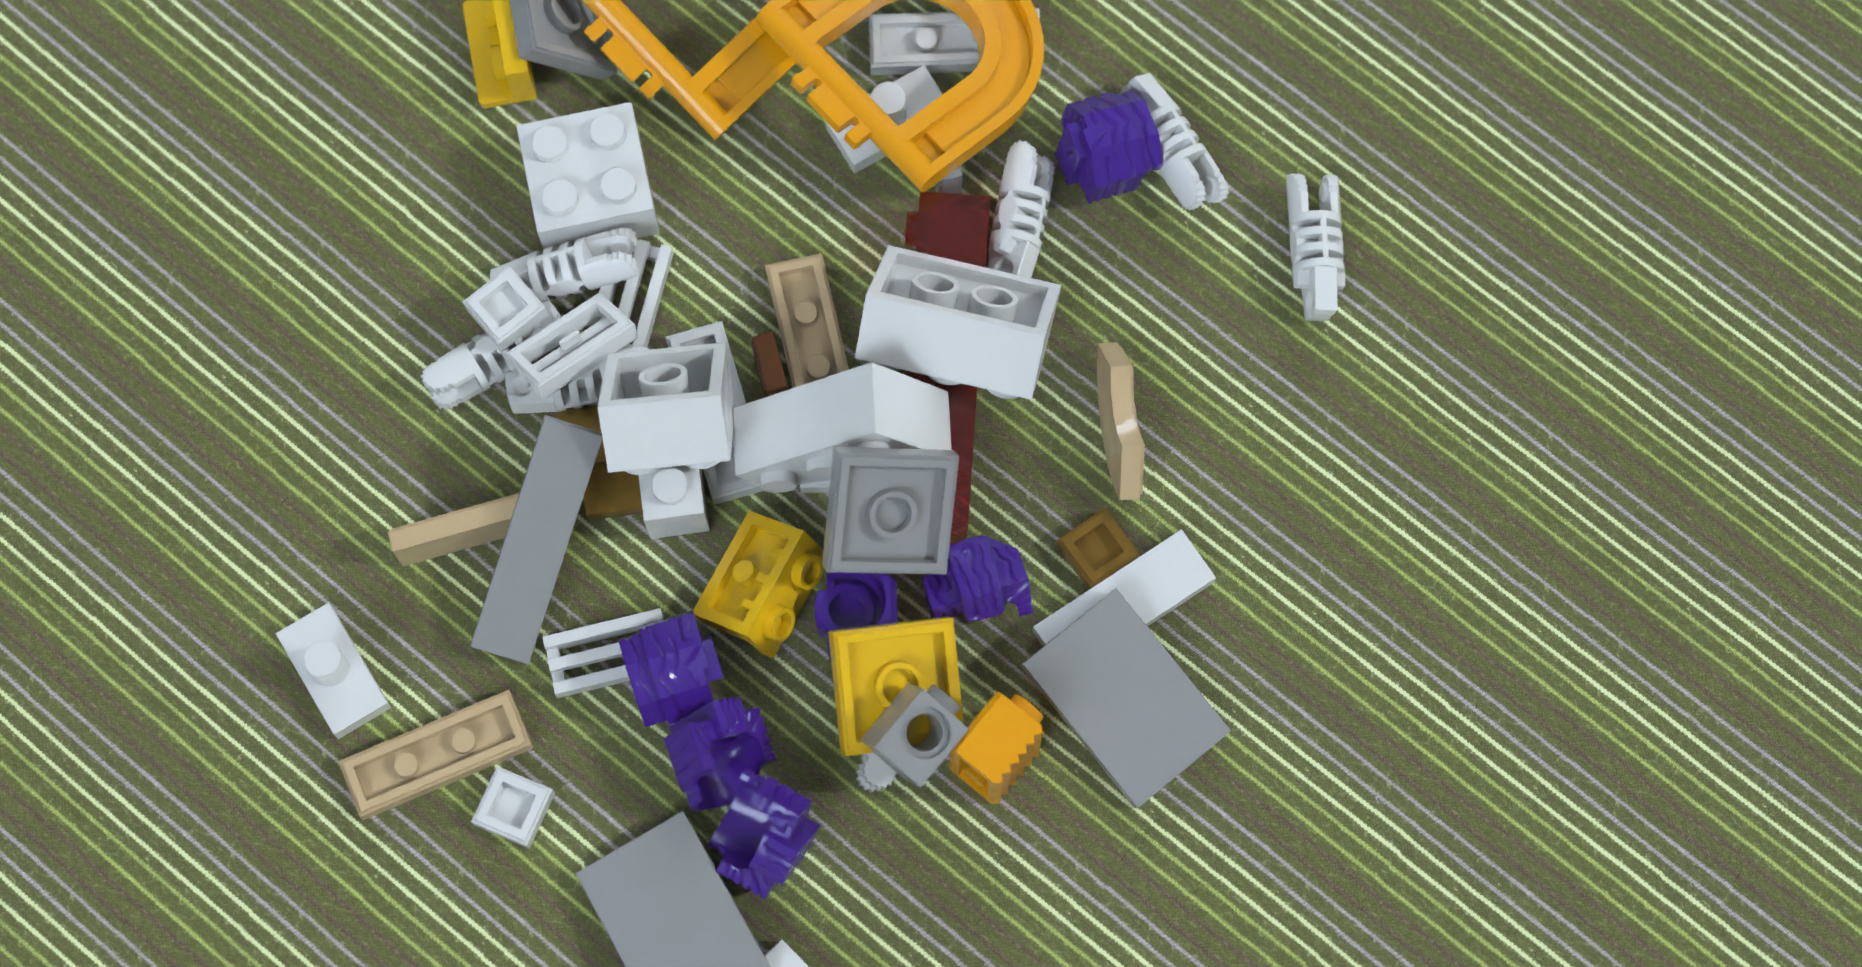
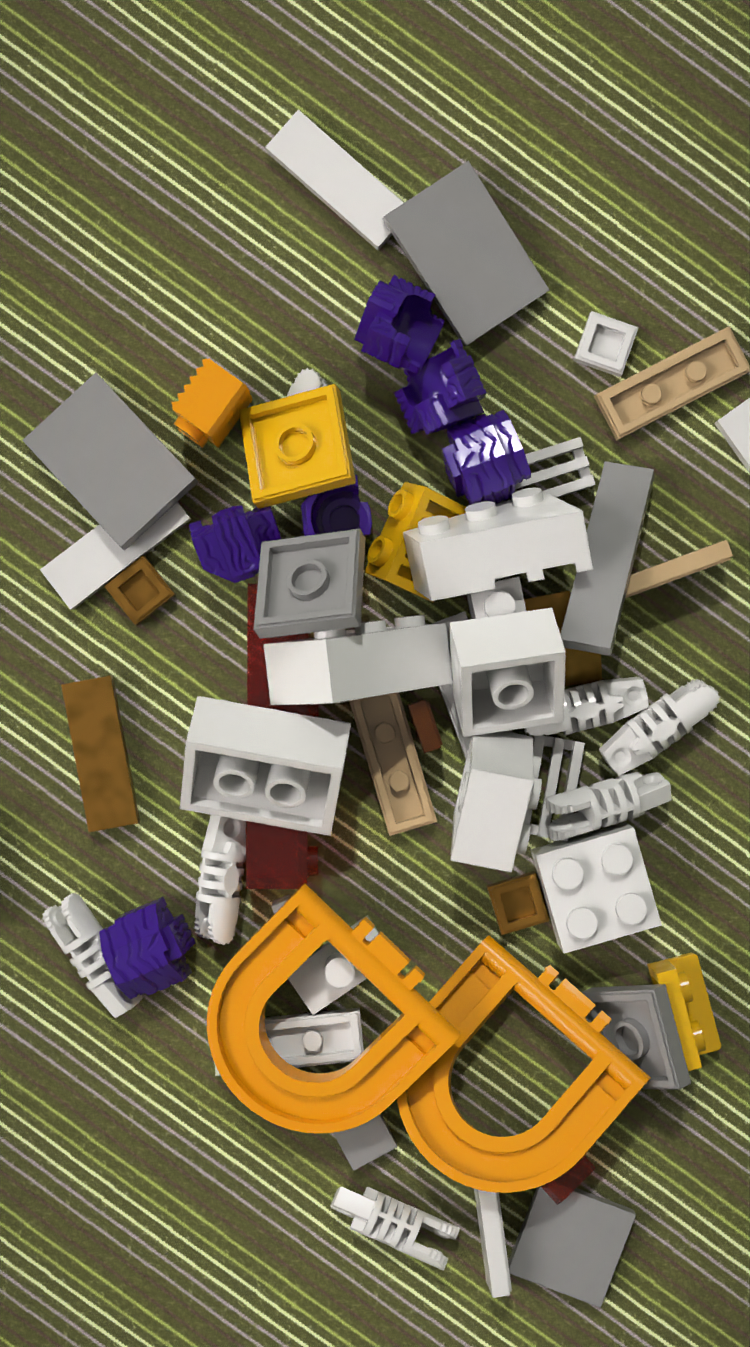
camera: 175 degrees right, 15 degrees up
white tile [463,266,549,351] -> none
white tile [504,292,638,401] -> none
light grey brick [860,683,969,787] -> none
tan tile [1097,342,1145,500] -> none
none -> pearl gold tile [61,675,140,832]
none -> white wedge [403,487,593,601]
none -> white brick [451,731,542,872]
none -> pearl gold tile [486,871,549,935]

